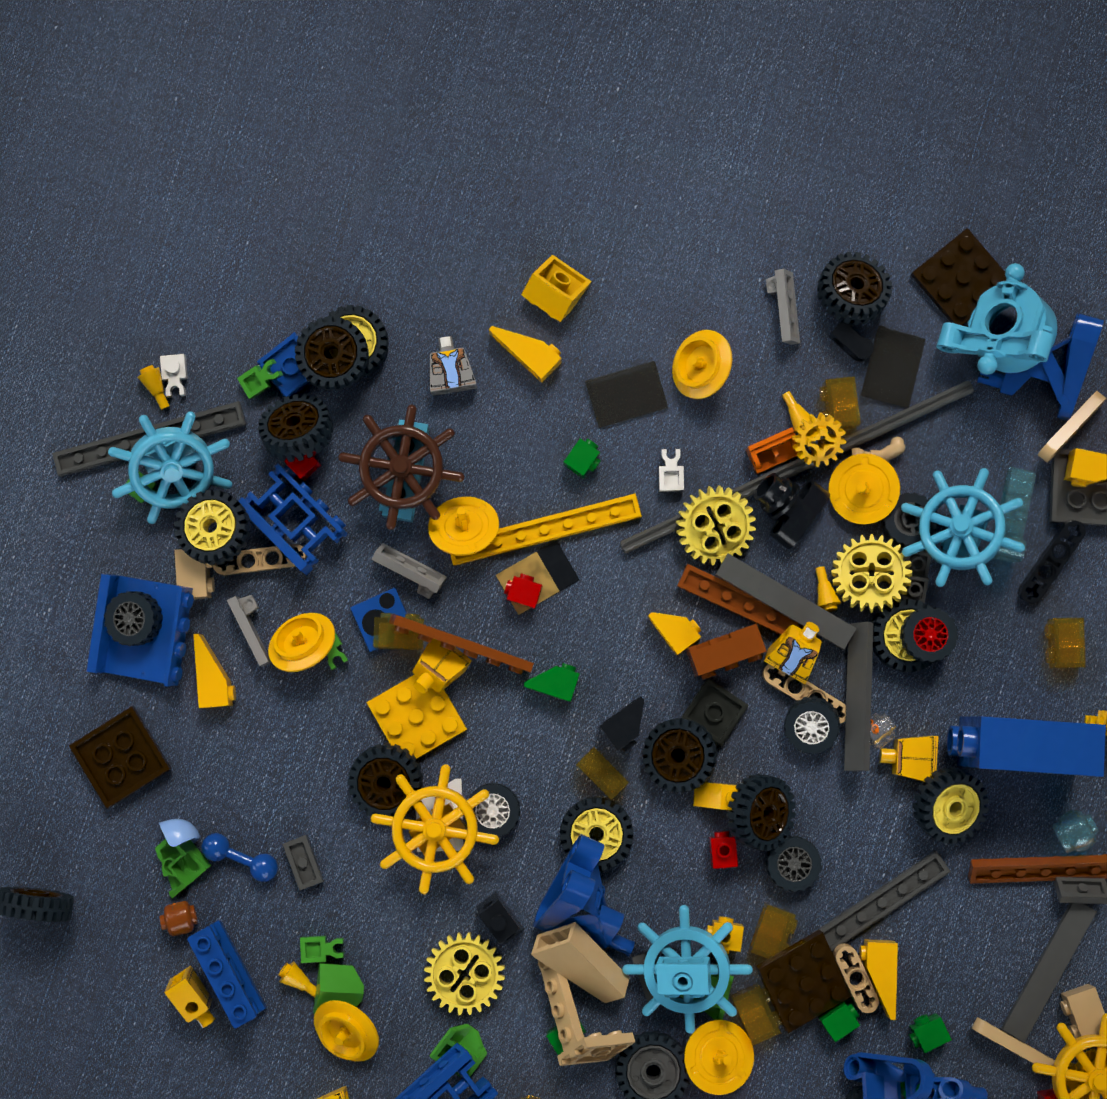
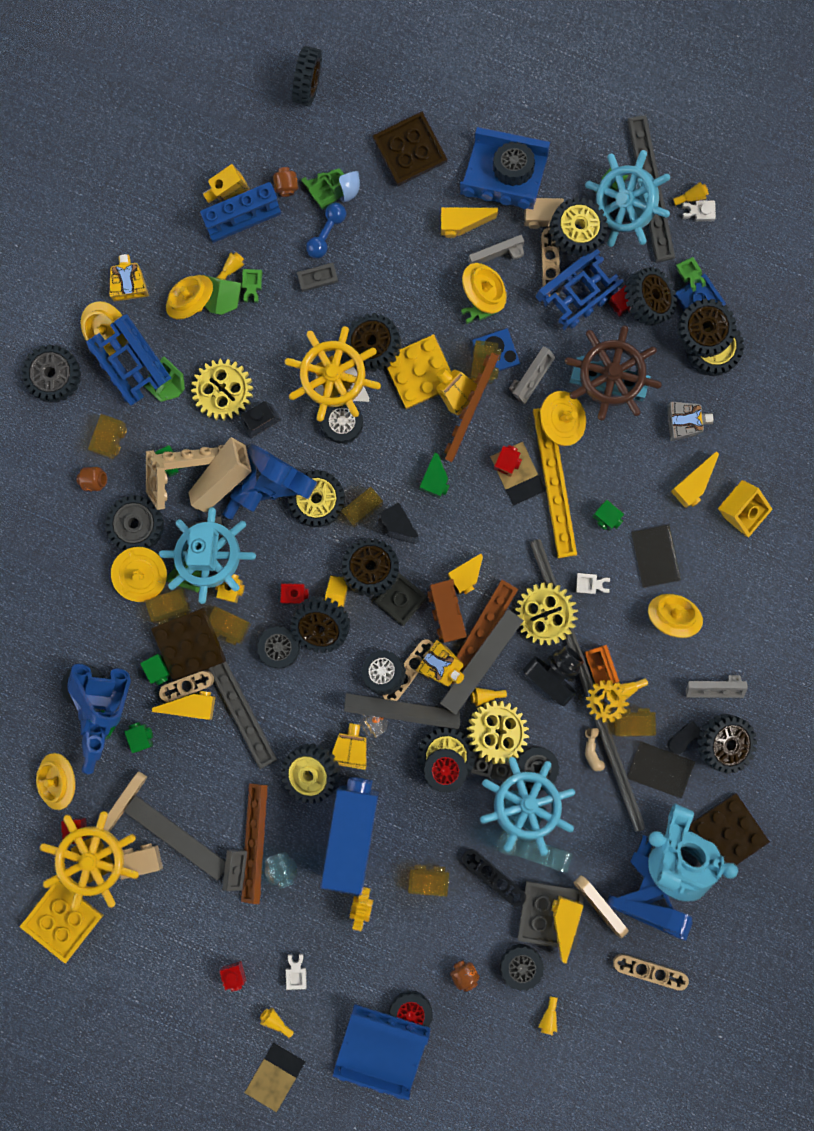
camera: 90 degrees right, 0 degrees up
yellow piece [829,453,900,524] -> none

